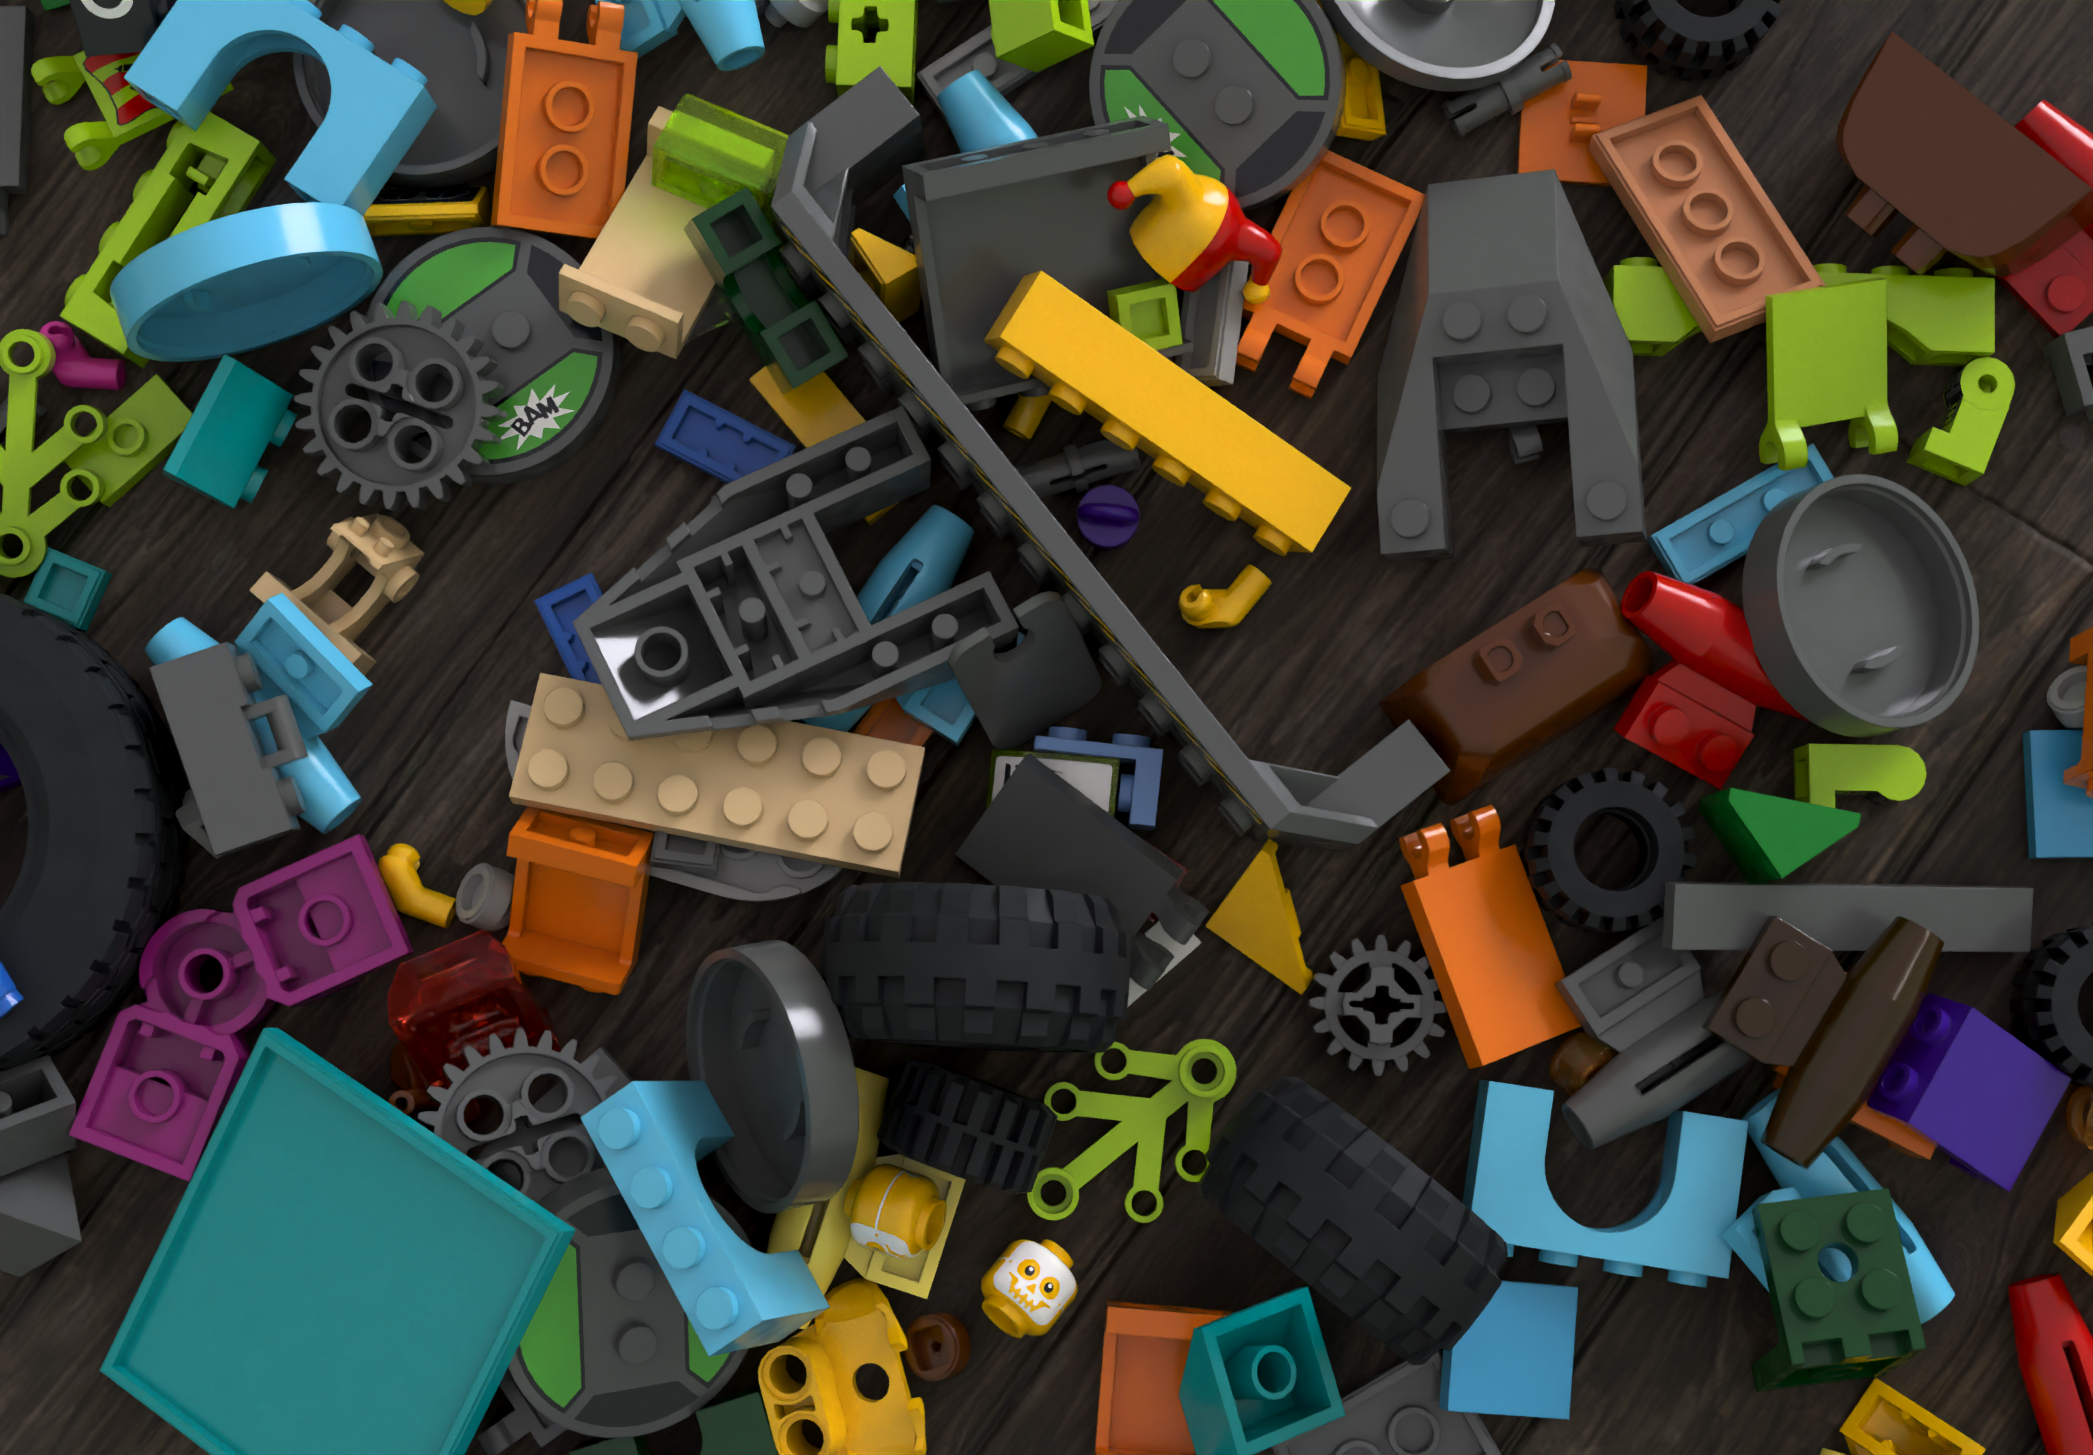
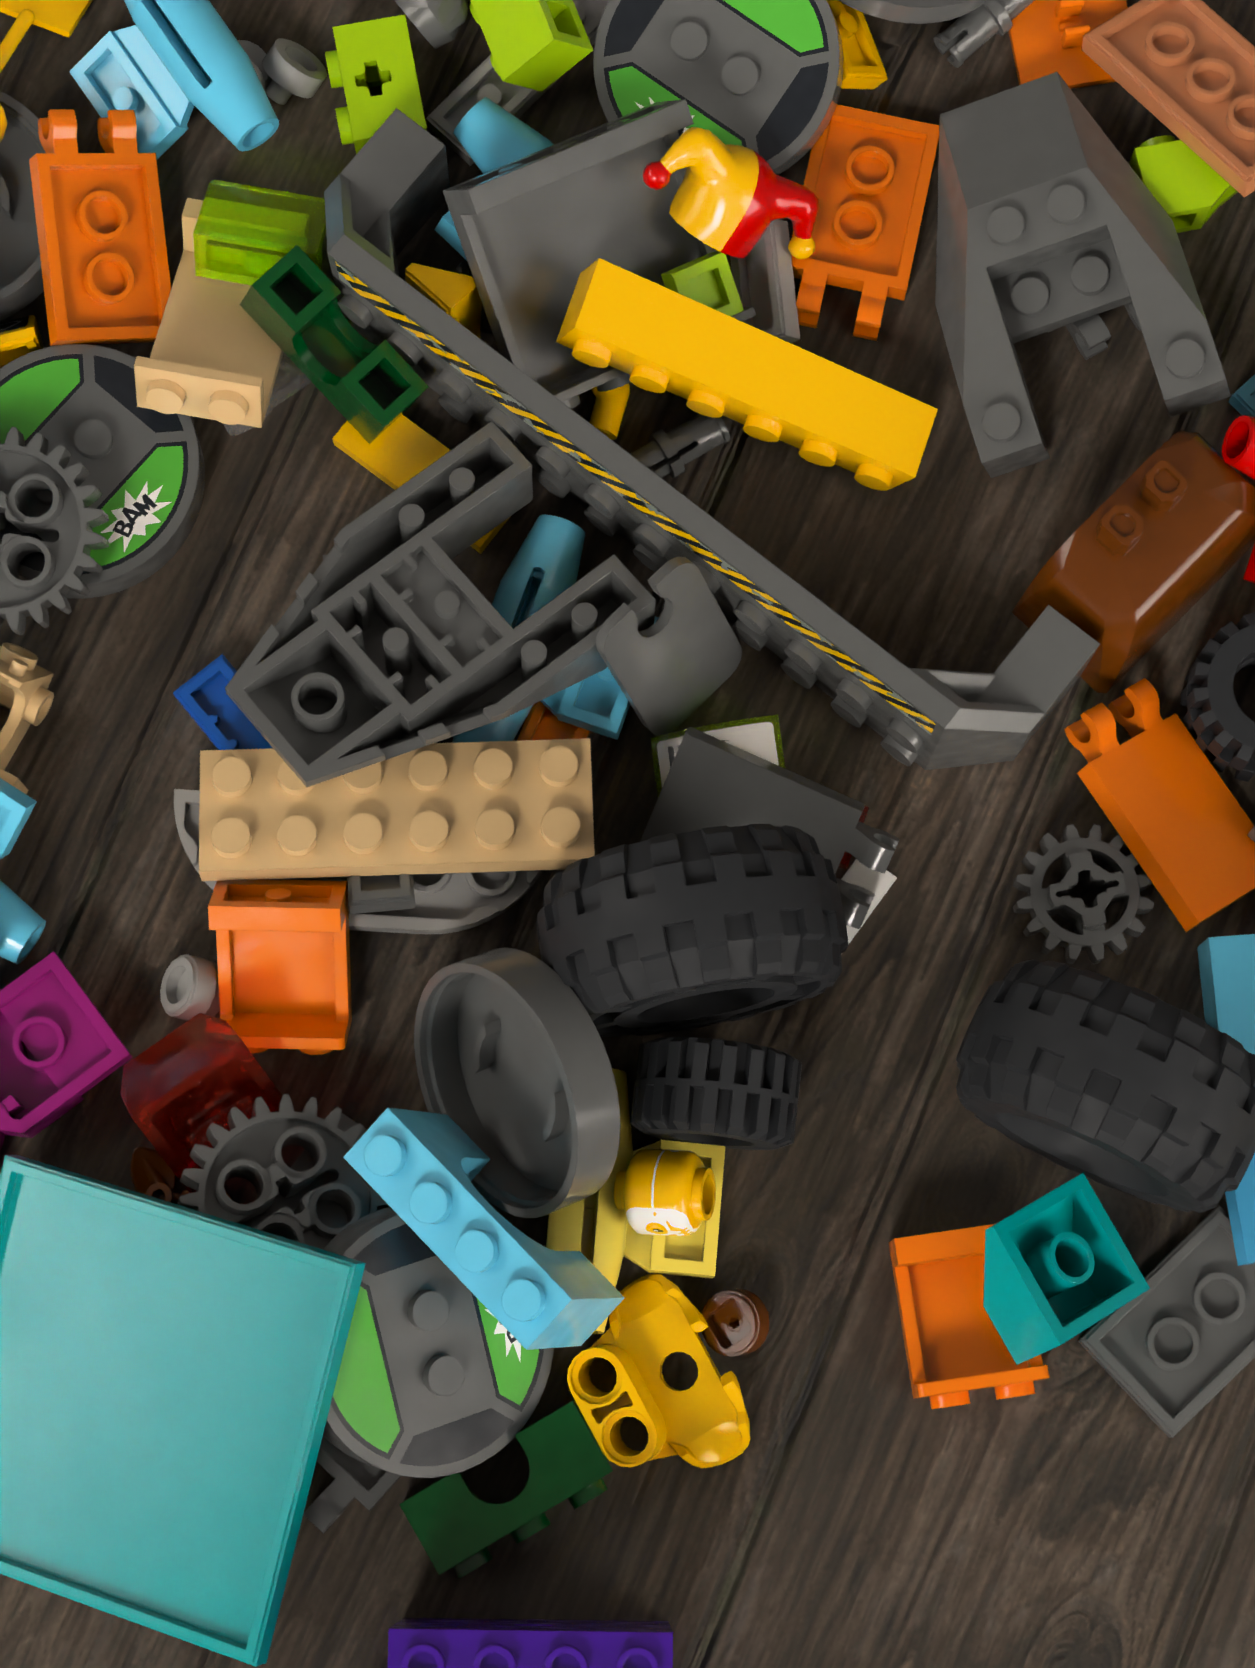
camera: 15 degrees left, 5 degrees down
yellow arm [378,843,456,929] -> none
blue plate [655,389,798,484] -> none
head [981,1239,1078,1339] -> none
lime plant [1027,1039,1236,1223] -> none
medium blue bracket [1034,727,1163,831] -> none
dark purple tile [1077,485,1140,550] -> none
yellow arm [1178,564,1272,629] -> none
yellow tile [1205,839,1313,995] -> none

